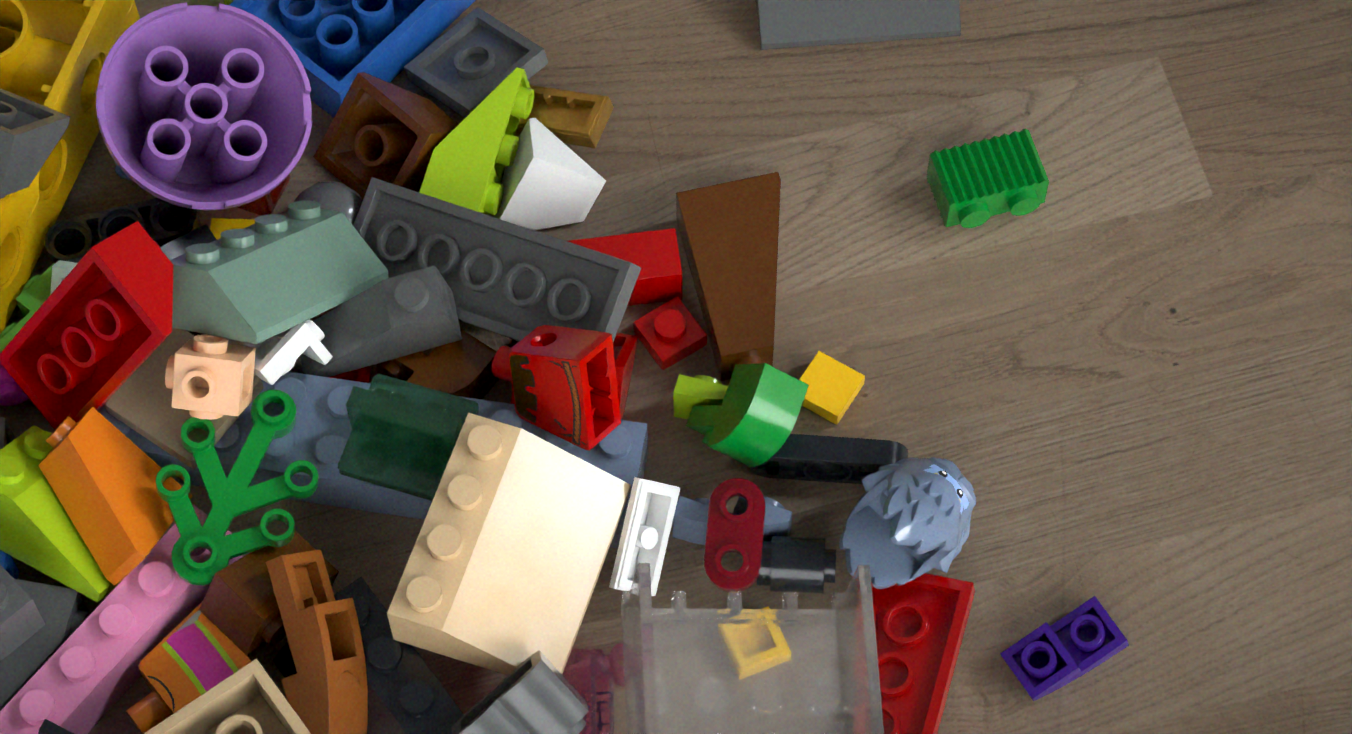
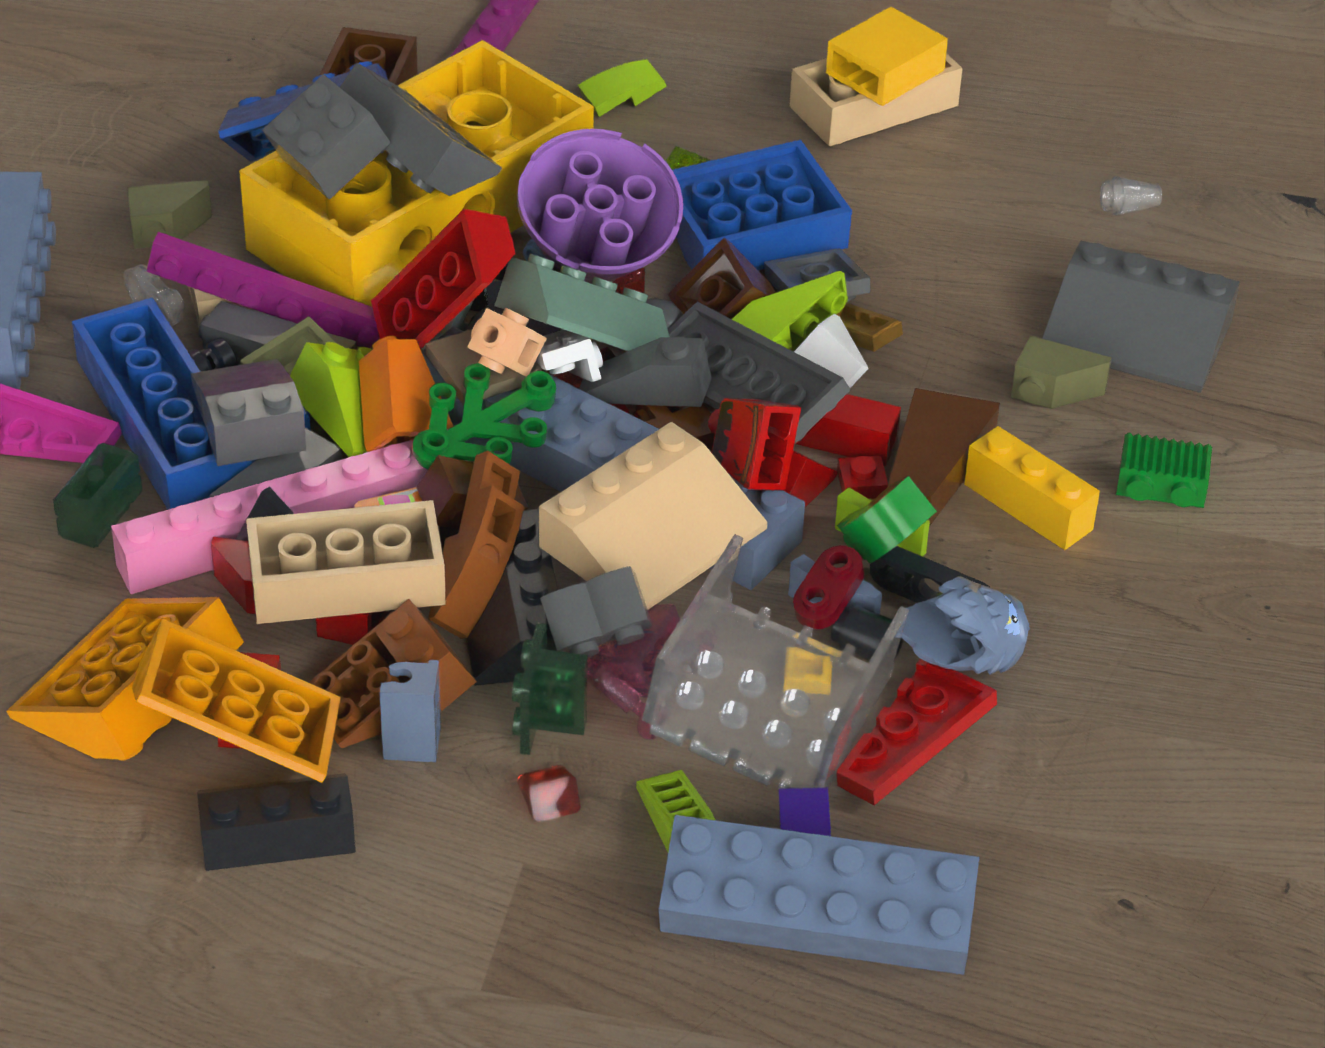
camera: 25 degrees right, 20 degrees down
clear green bracket [338,374,479,501] -> none
white slope [609,477,681,596] -> none
yellow tile [799,351,865,425] -> none
dark purple slope [1000,596,1129,702] -> none
none -> yellow brick [964,426,1100,550]
none -> olive slope [1011,336,1112,409]

